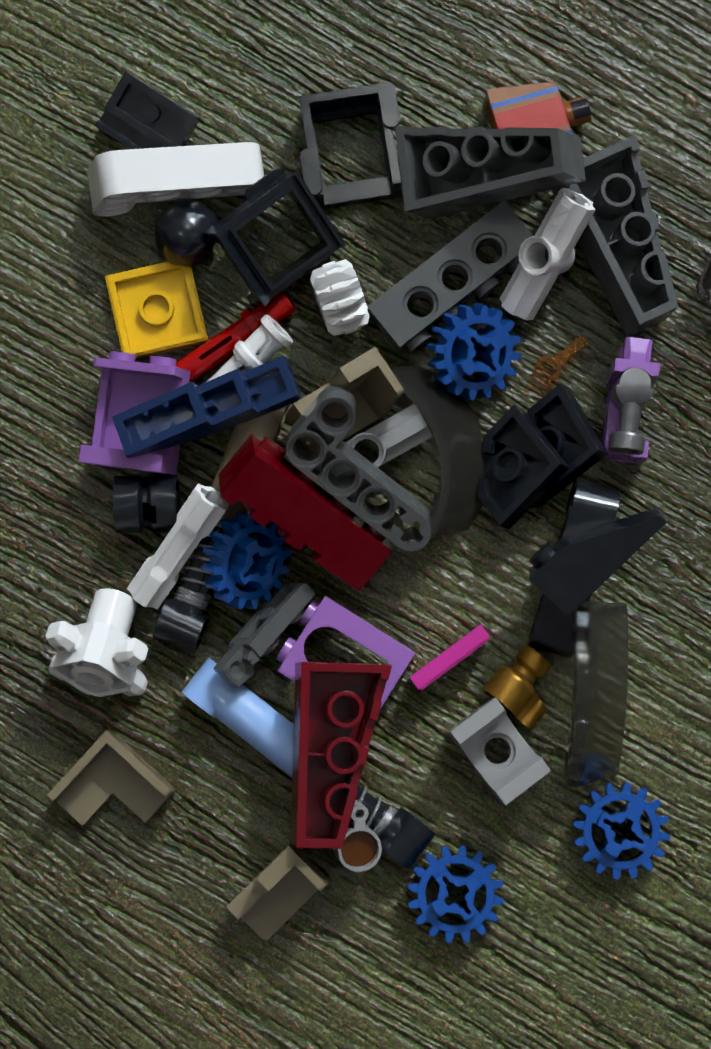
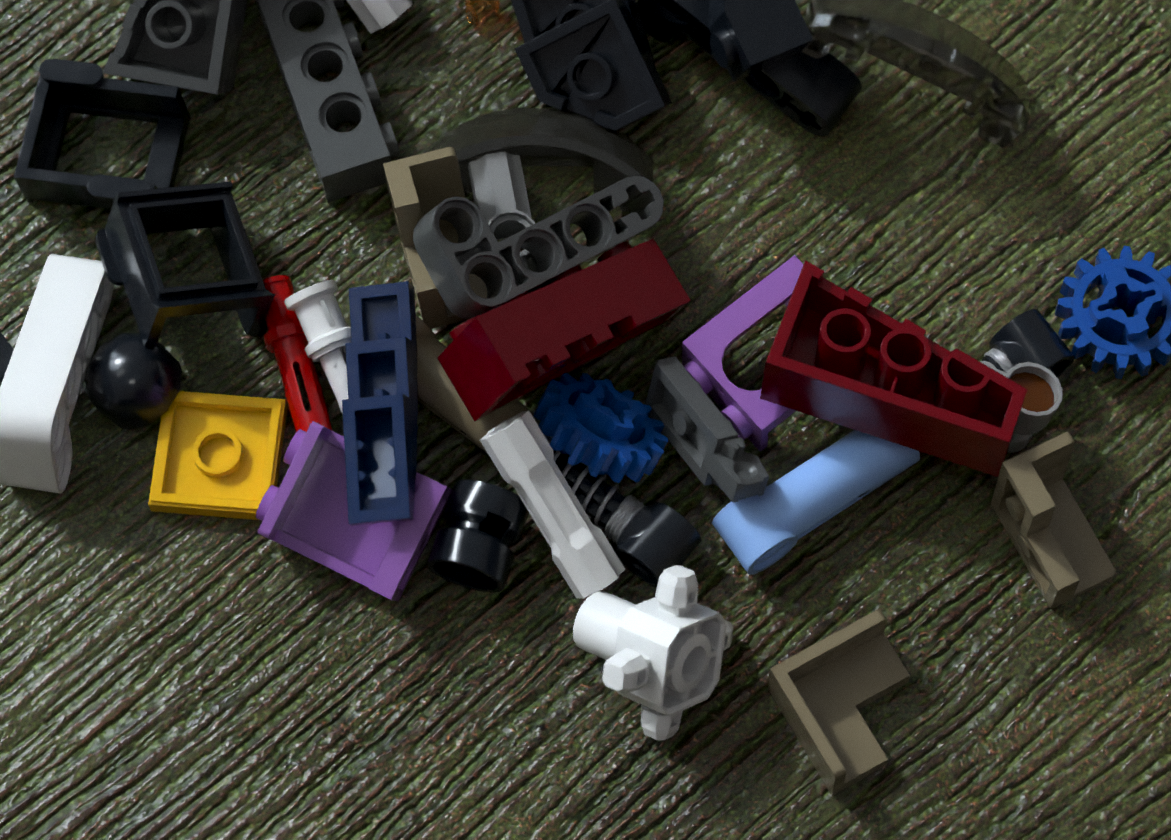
camera: 70 degrees left, 15 degrees down
white gear [310,259,370,336] -> none
dark pink tile [409,624,490,691] -> none
blue gear [427,303,522,400] -> none
light grey piece [447,697,551,805] -> none
pearl gold piece [482,644,552,731] -> none
blue gear [572,782,670,880] -> none

